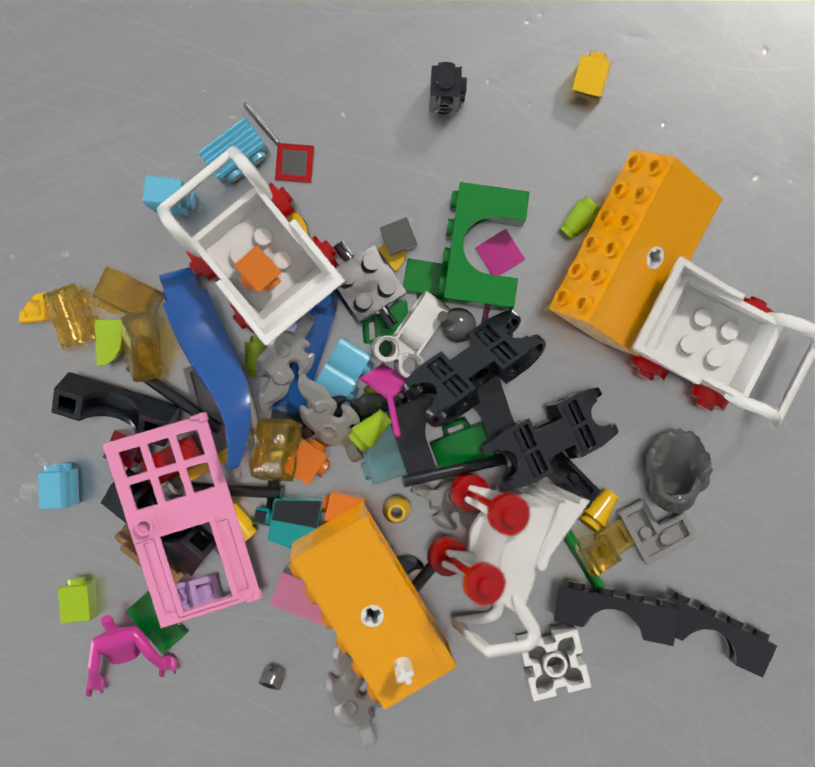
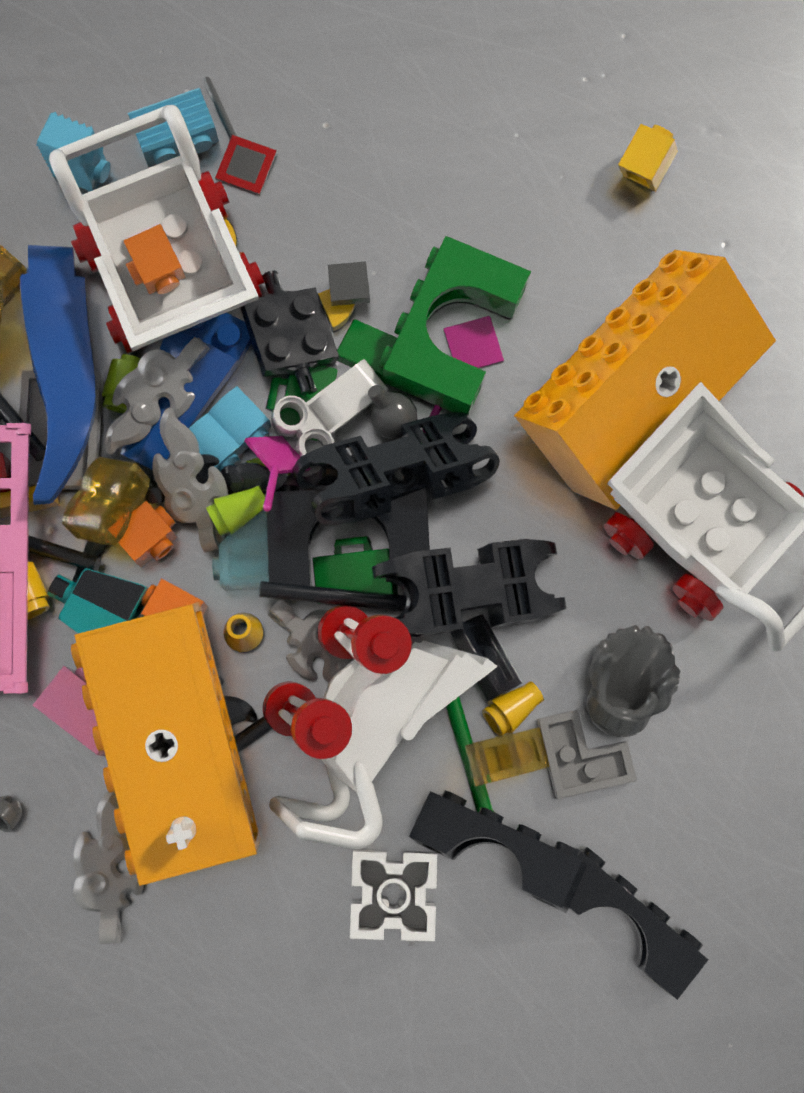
camera: 10 degrees right, 10 degrees down
black brick [429,62,467,115] -> none
lime cone [560,196,601,239] -> none

